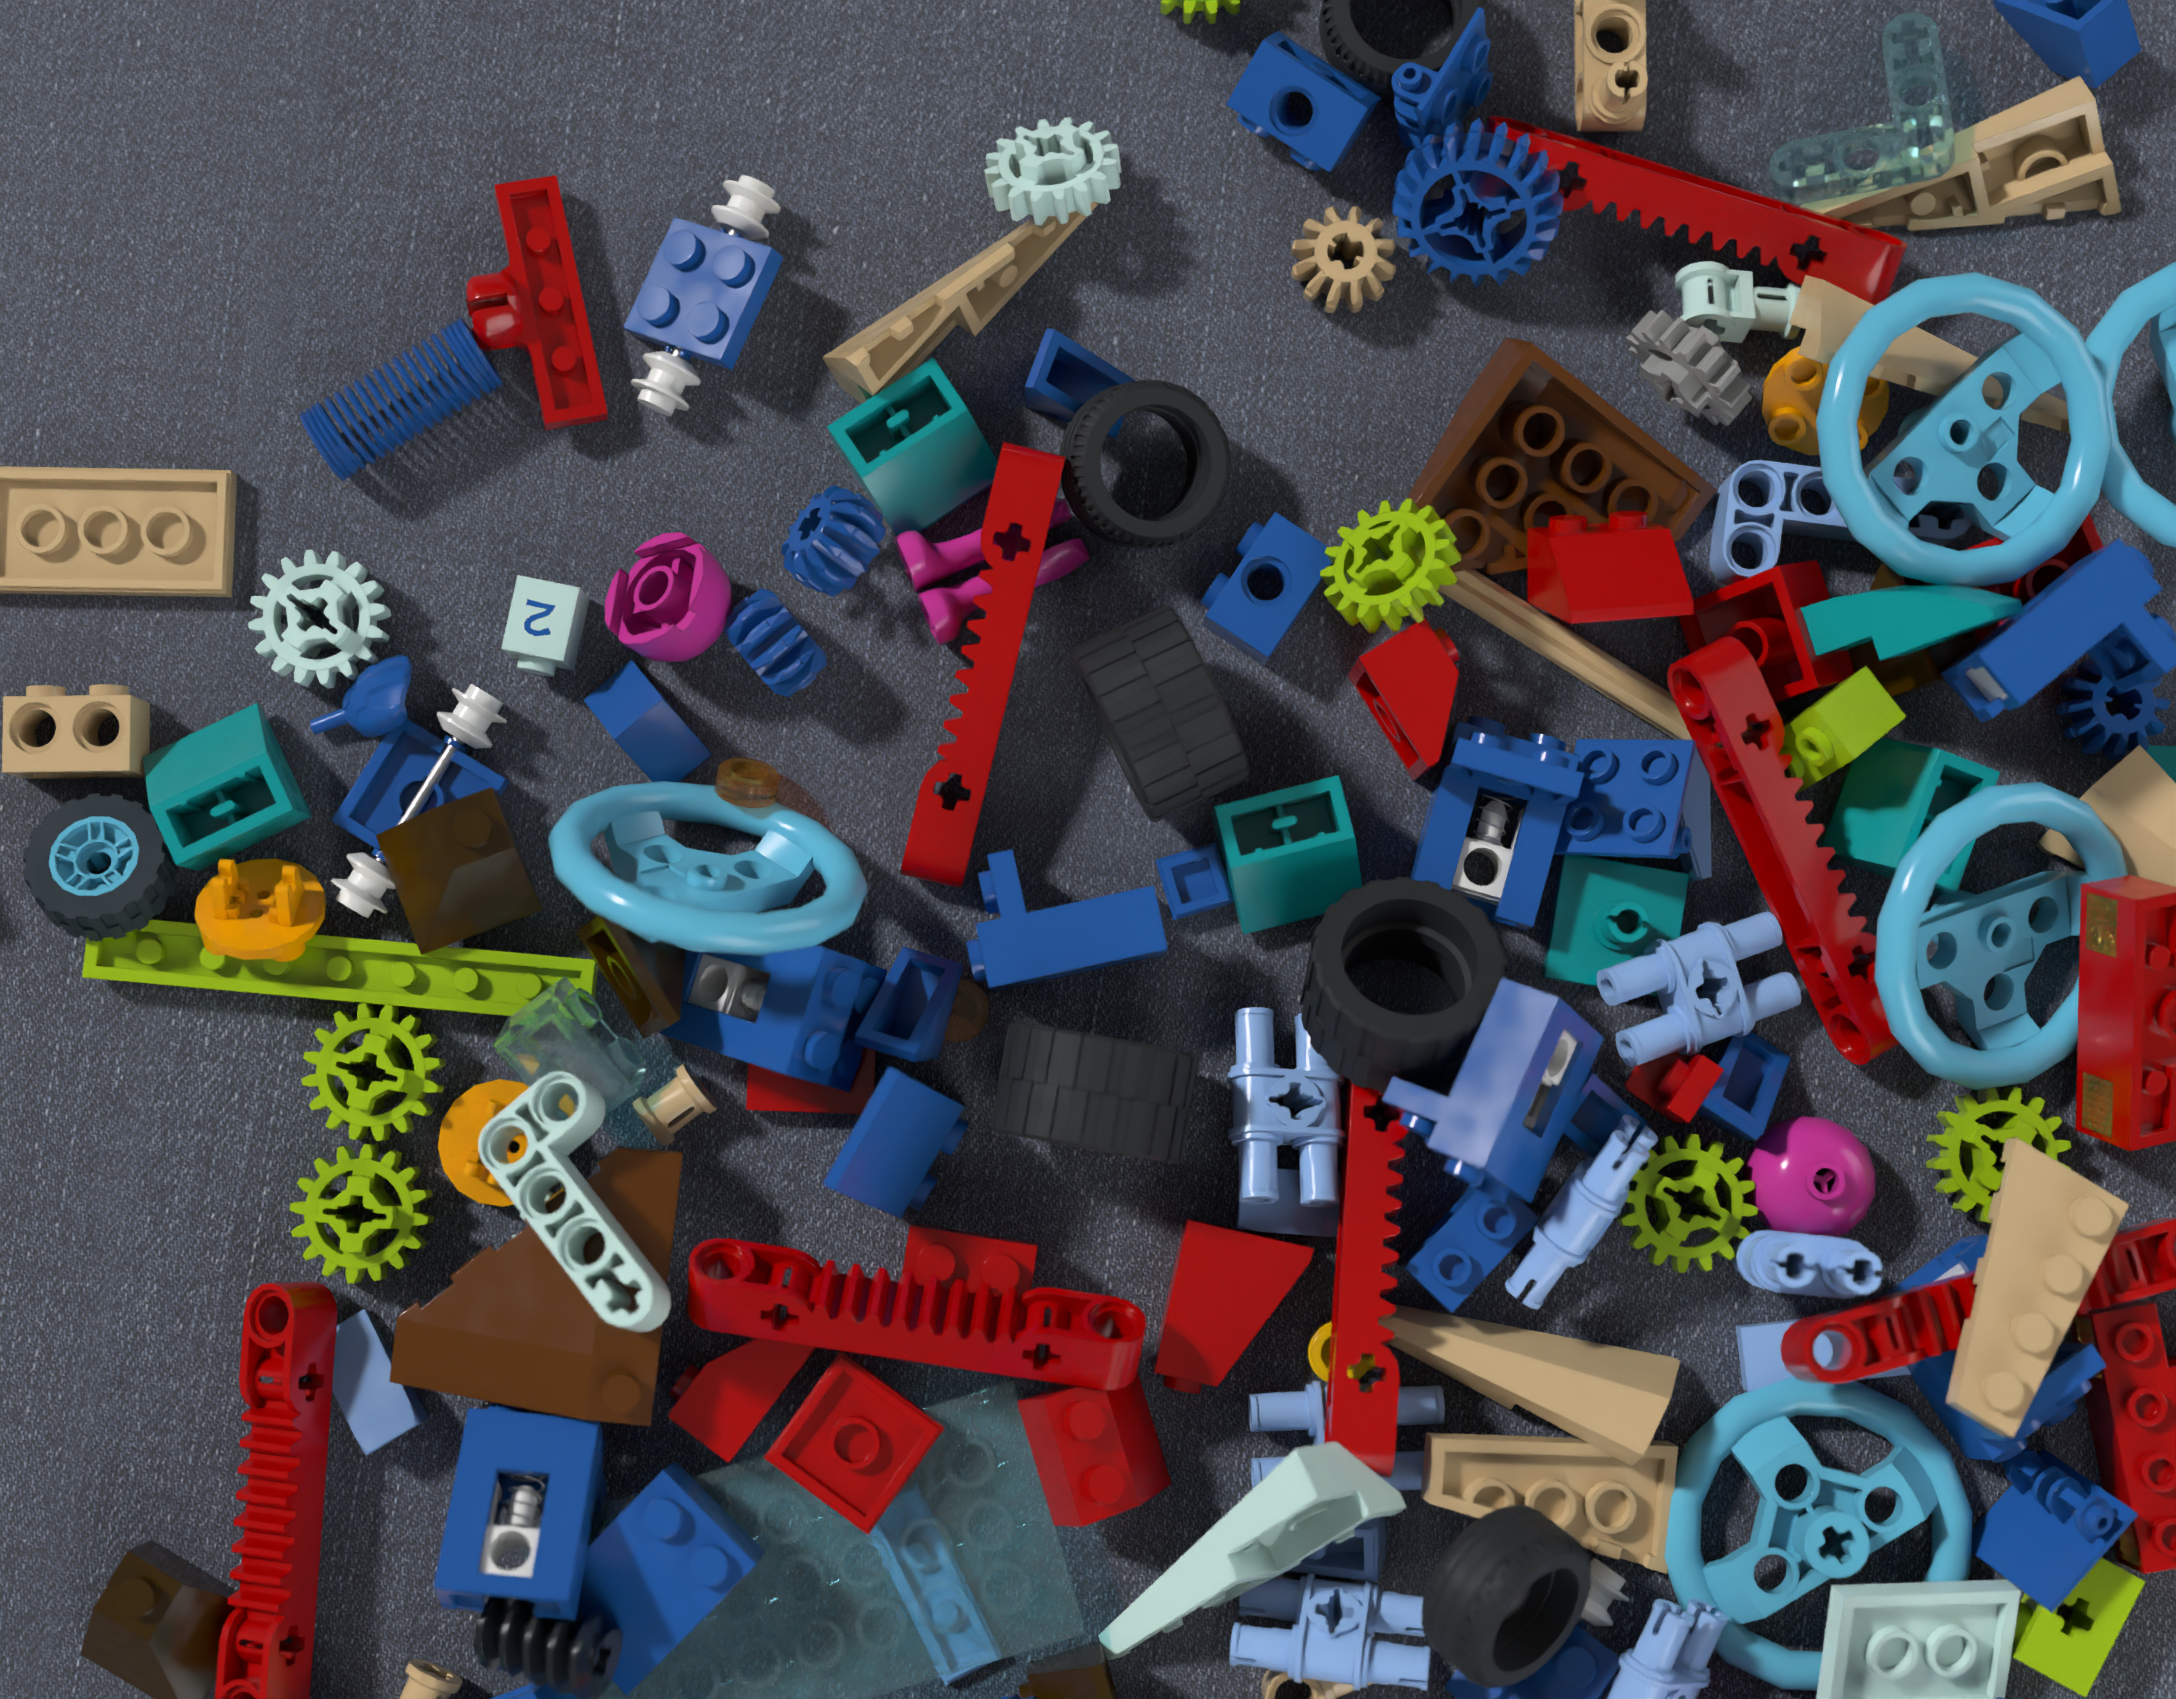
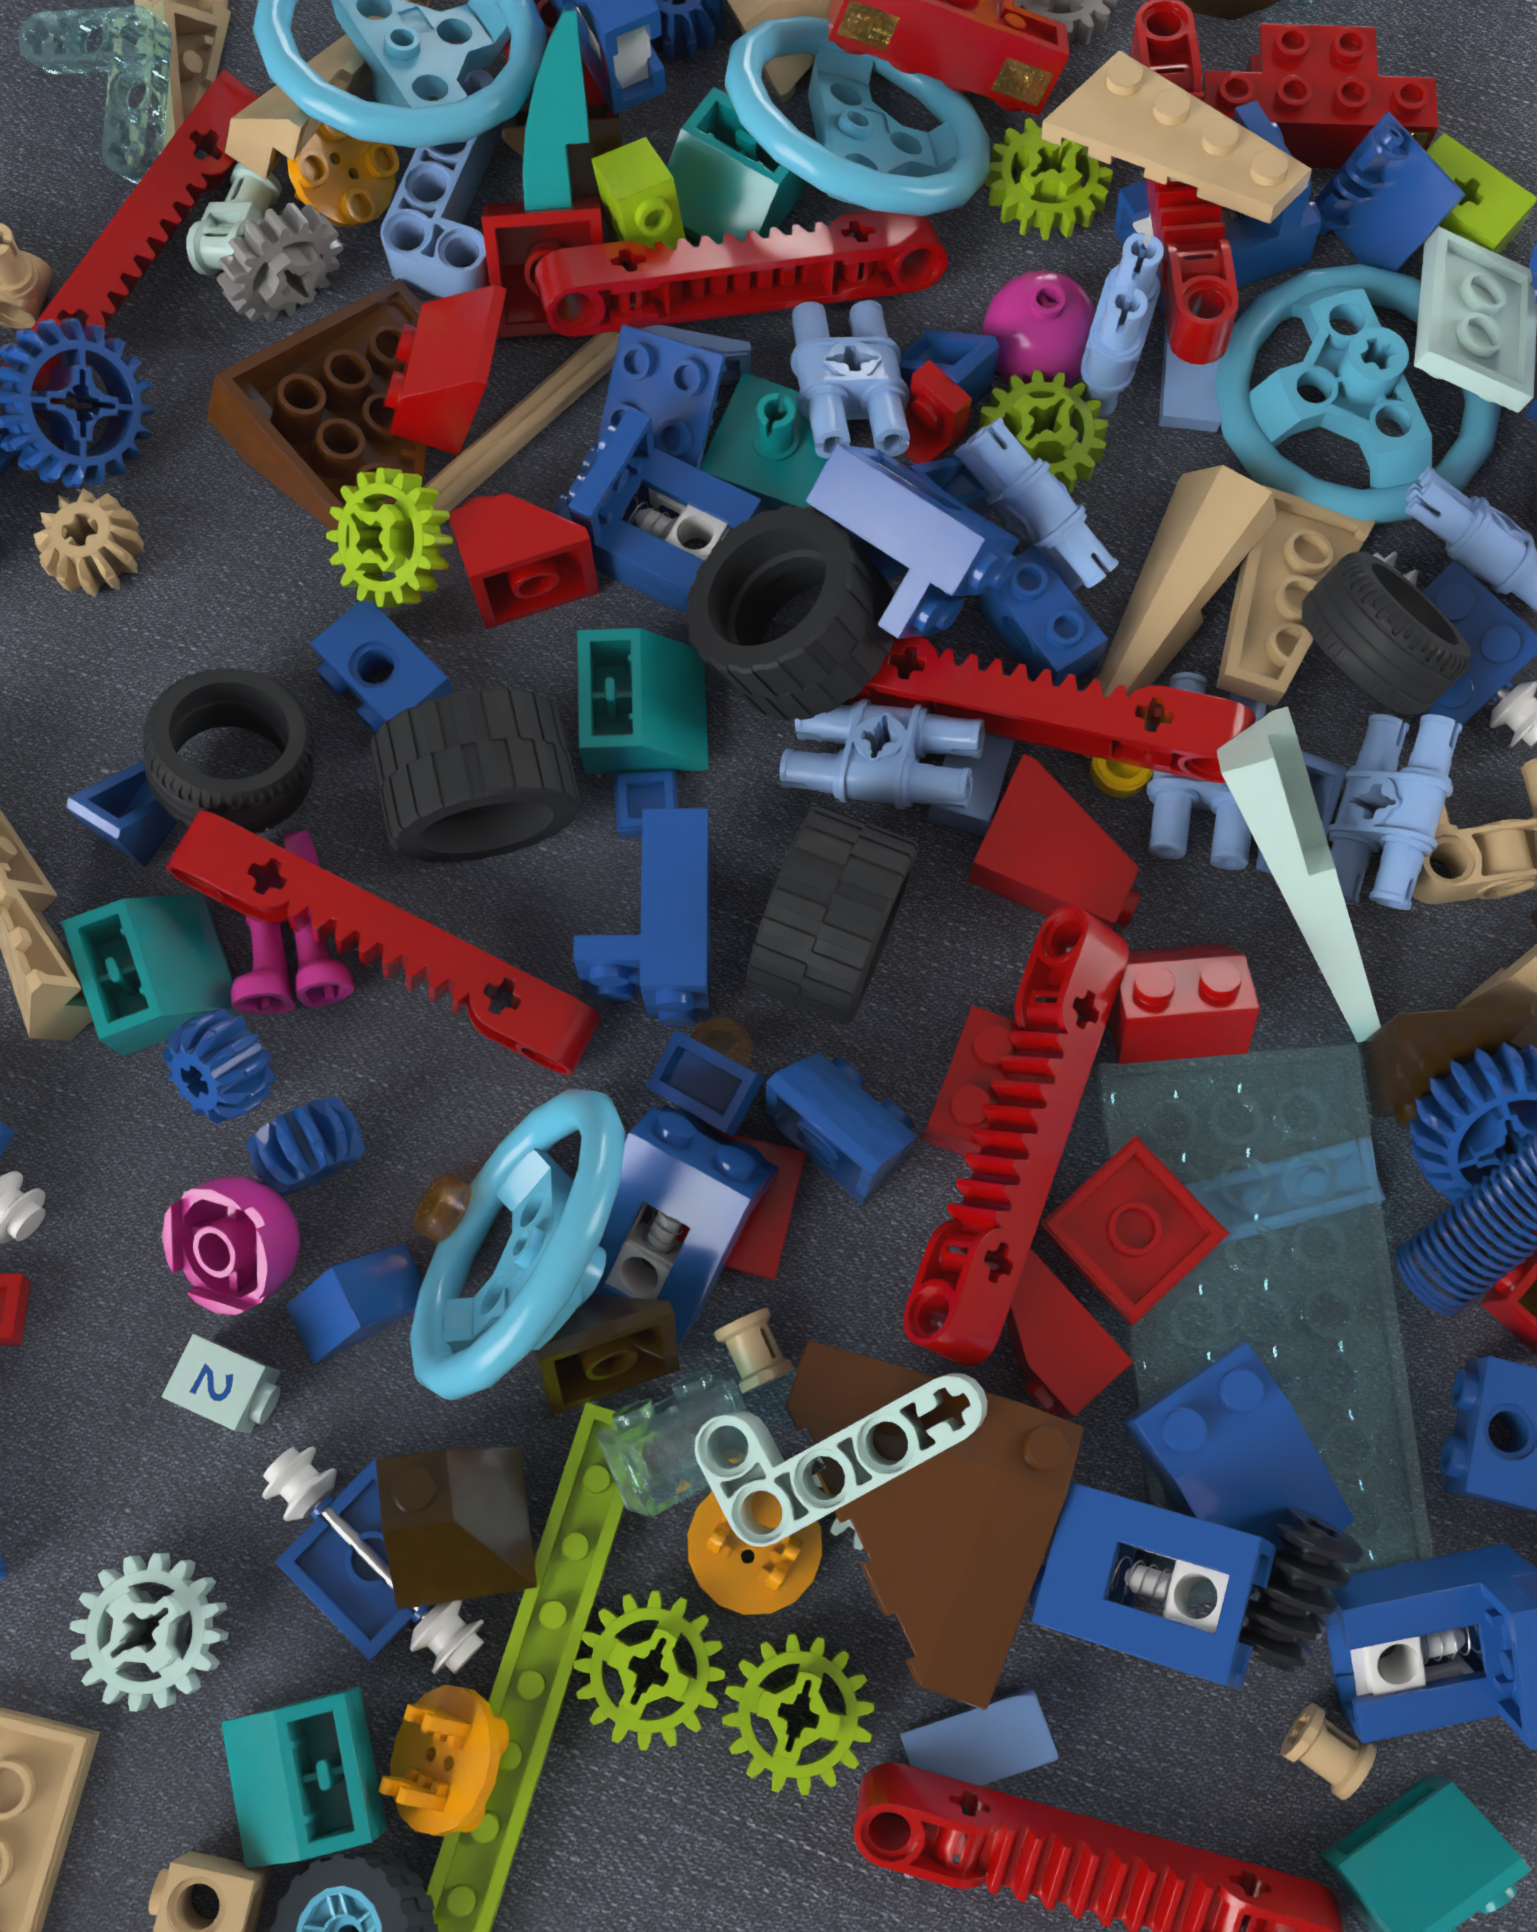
camera: 75 degrees left, 10 degrees down
blue piece [310,655,412,737] -> none

